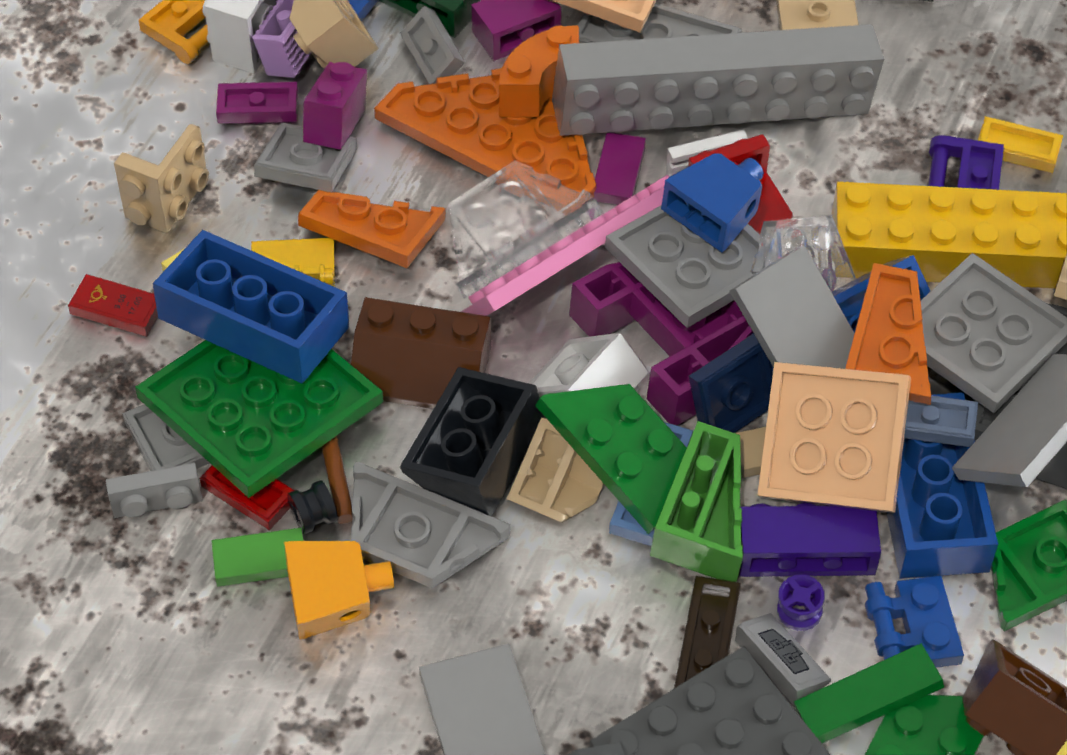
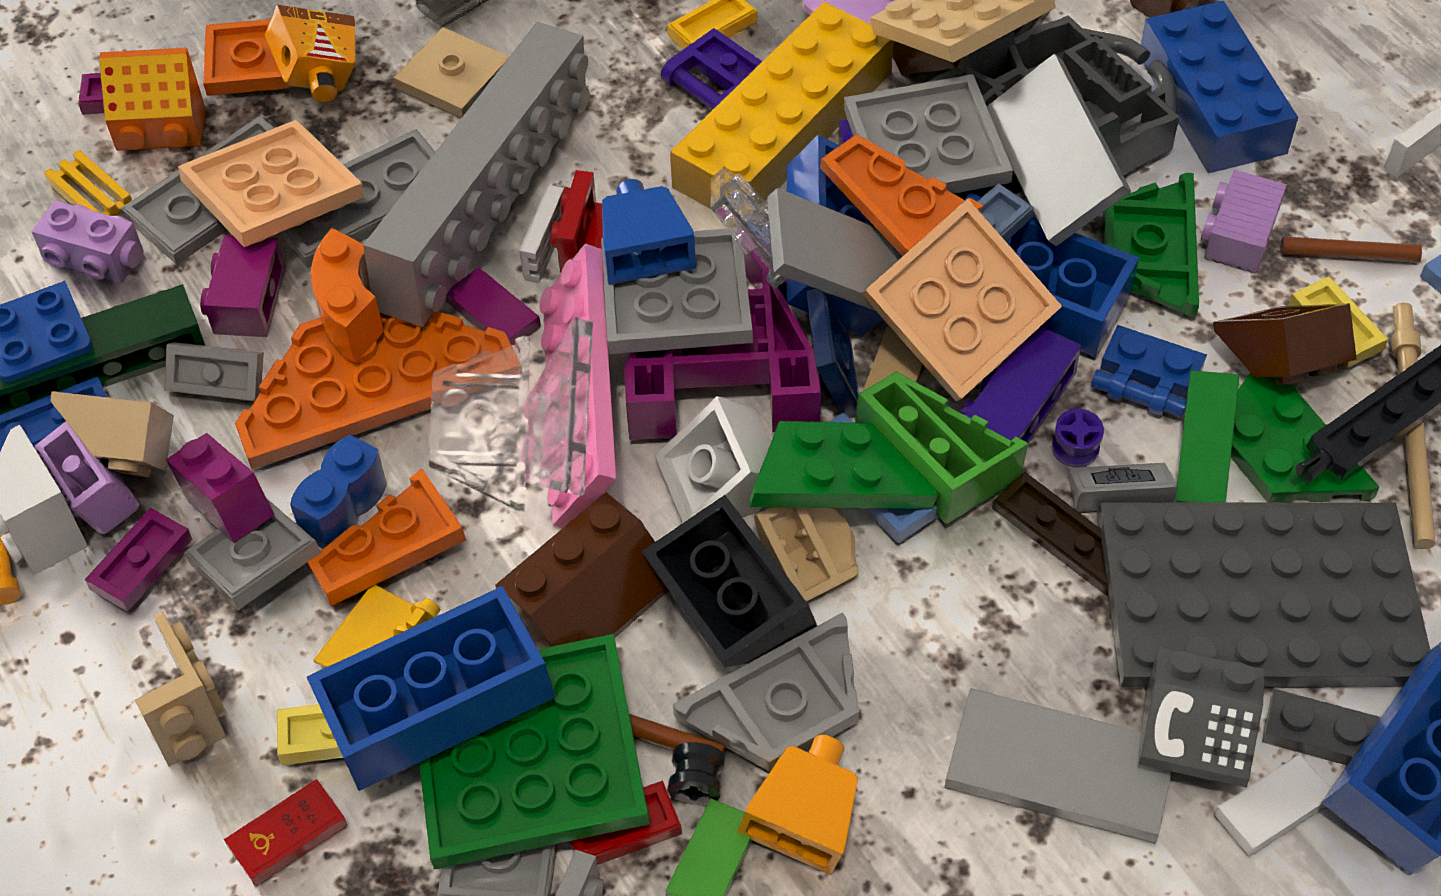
camera: 55 degrees left, 0 degrees up
none -> blue brick [290,435,386,549]

